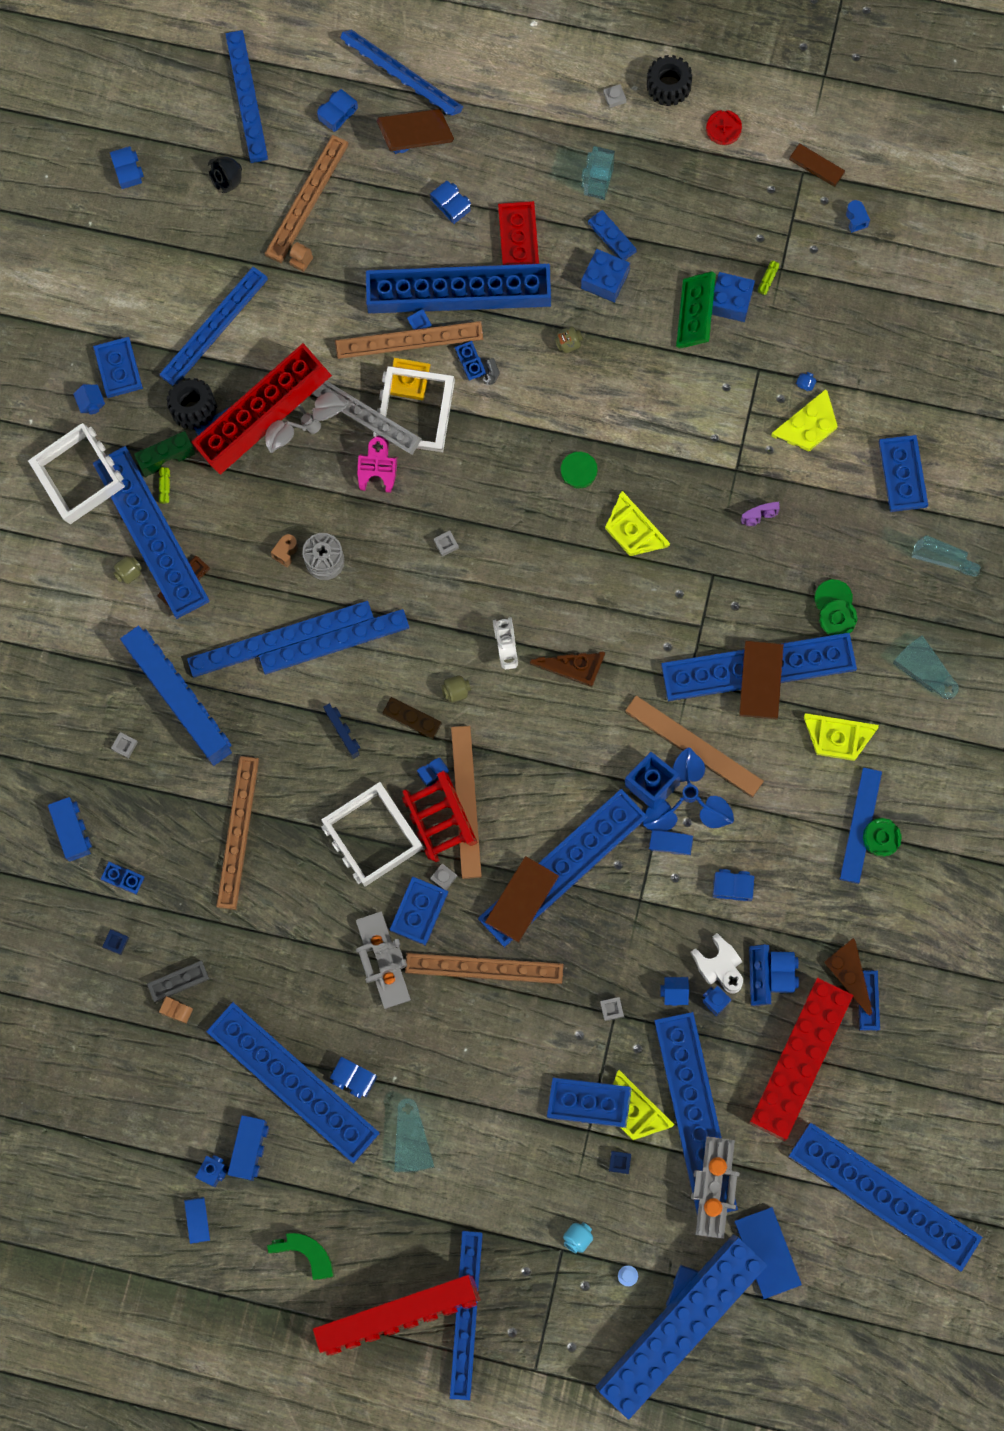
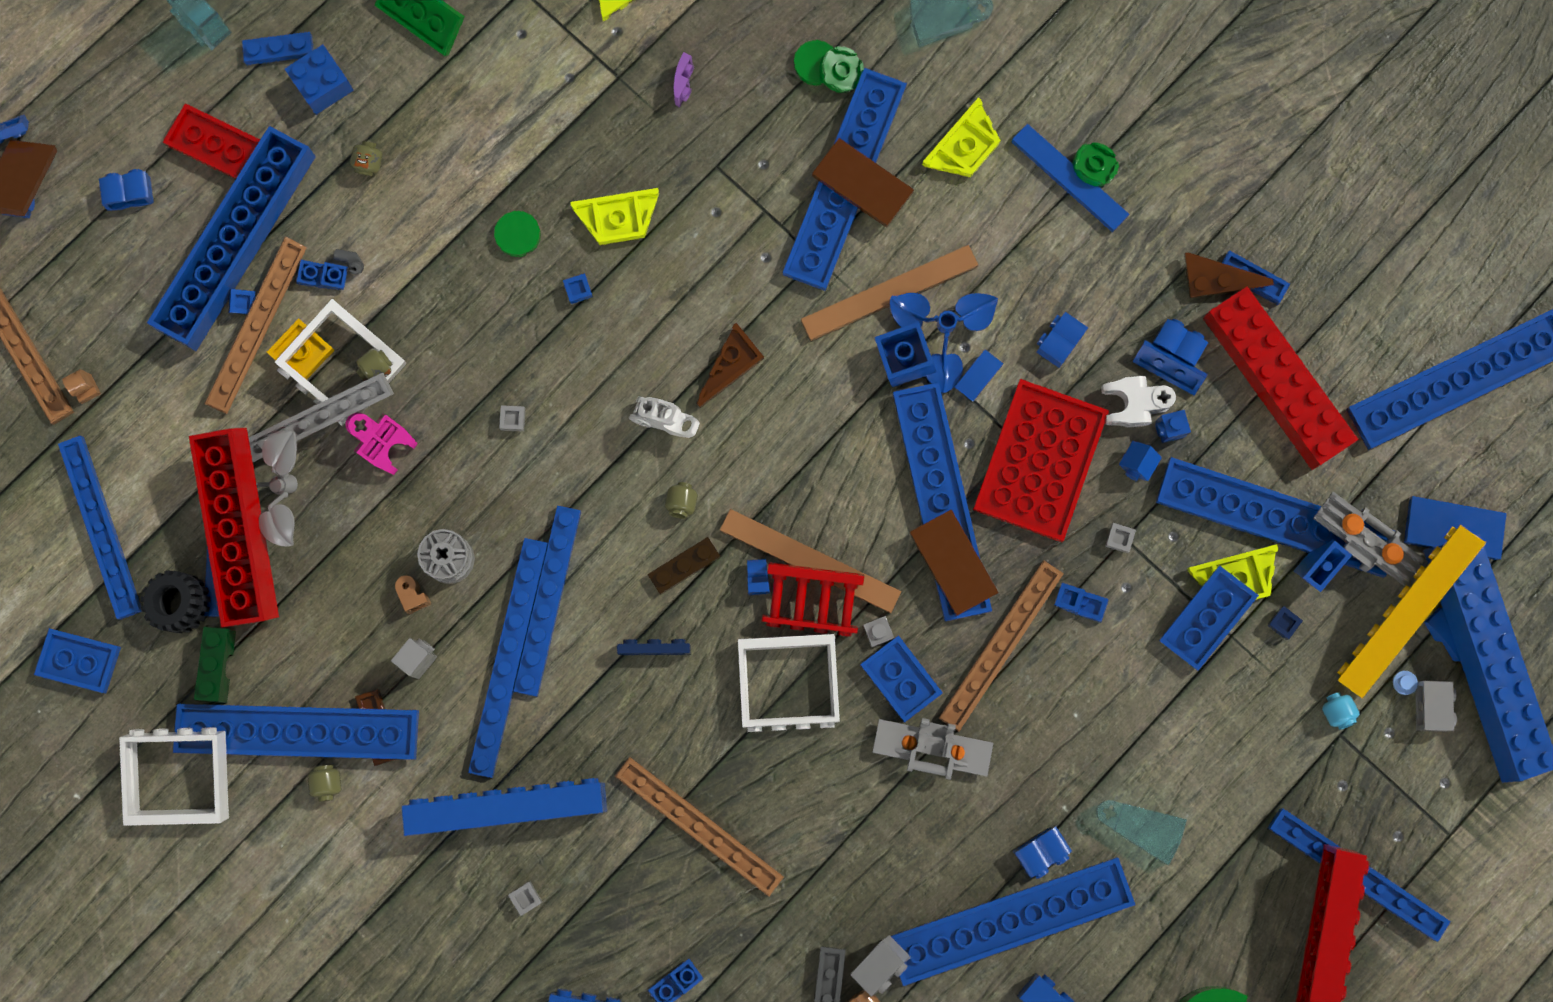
camera: 65 degrees left, 5 degrees up
blue brick [74,384,105,415] -> none
lime axle [159,467,170,504] -> none
none -> olive head [356,349,393,381]
none -> light grey brick [391,638,437,679]
none -> blue plate [563,273,593,304]
none -> light grey brick [851,935,910,997]
none -> red plate [973,379,1109,542]
none -> blue slope [1054,583,1109,623]
none -> blue slope [1294,540,1352,592]
none -> yellow brick [1337,525,1486,698]
none -> light grey brick [1415,681,1457,732]

